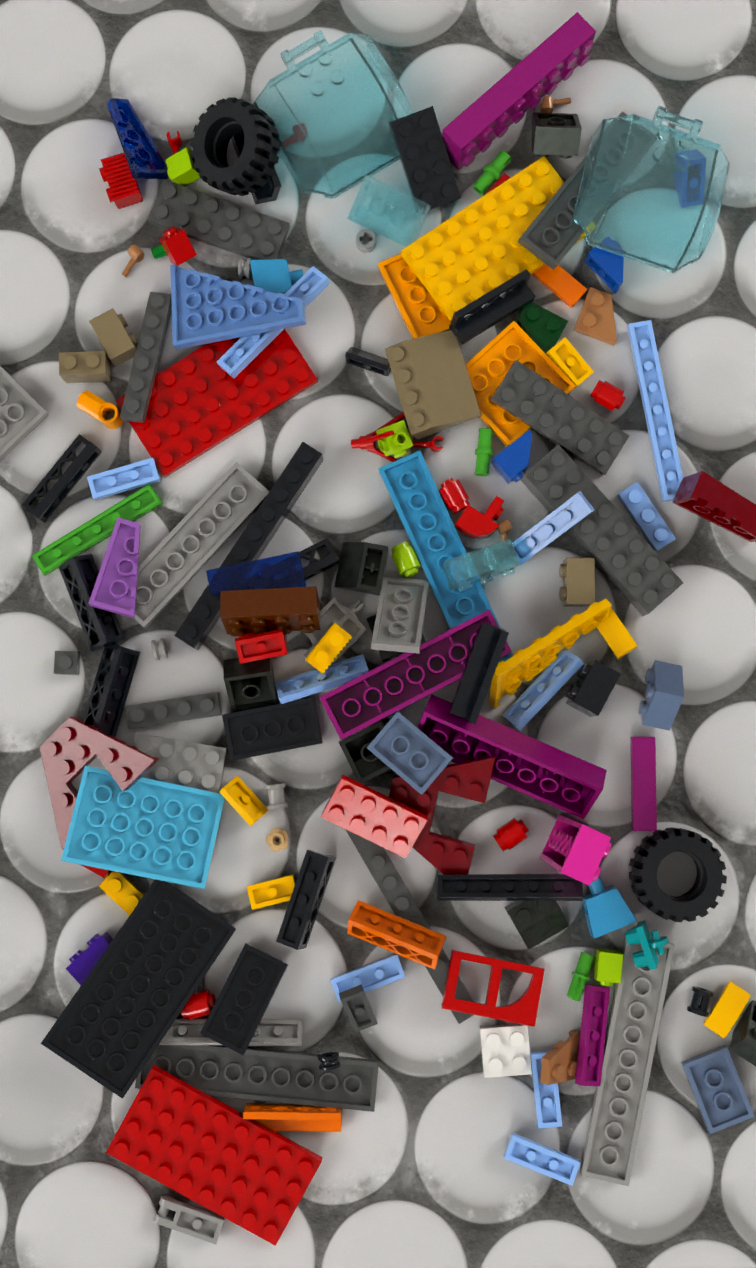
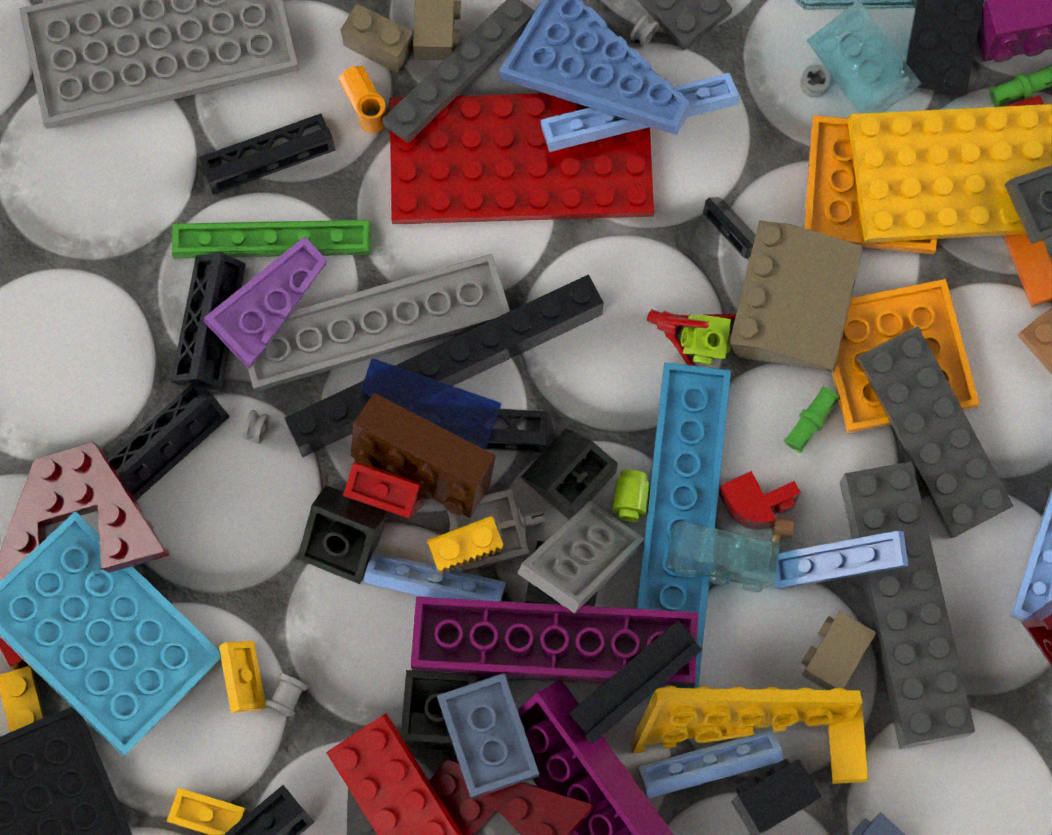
camera: 30 degrees right, 10 degrees down
dark grey plate [54,651,80,675] -> none
light blue plate [87,457,161,500] -> none
dark grey plate [125,692,222,729] -> none
light grey plate [132,733,228,793] -> none
black plate [222,697,323,761] -> none
dark azure torso [250,259,303,294] -> none
tan plate [266,828,289,852] -> none
red hand [412,436,444,452] -> none
red brick [439,478,471,514] -> none
black fence [449,269,536,345] -> none
blue slope [491,430,532,484] -> none
dark green wing [517,302,568,357] -> none
yellow plate [546,337,594,388] -> none
red brick [590,380,626,411] -> none
light blue plate [617,482,676,552] -> none

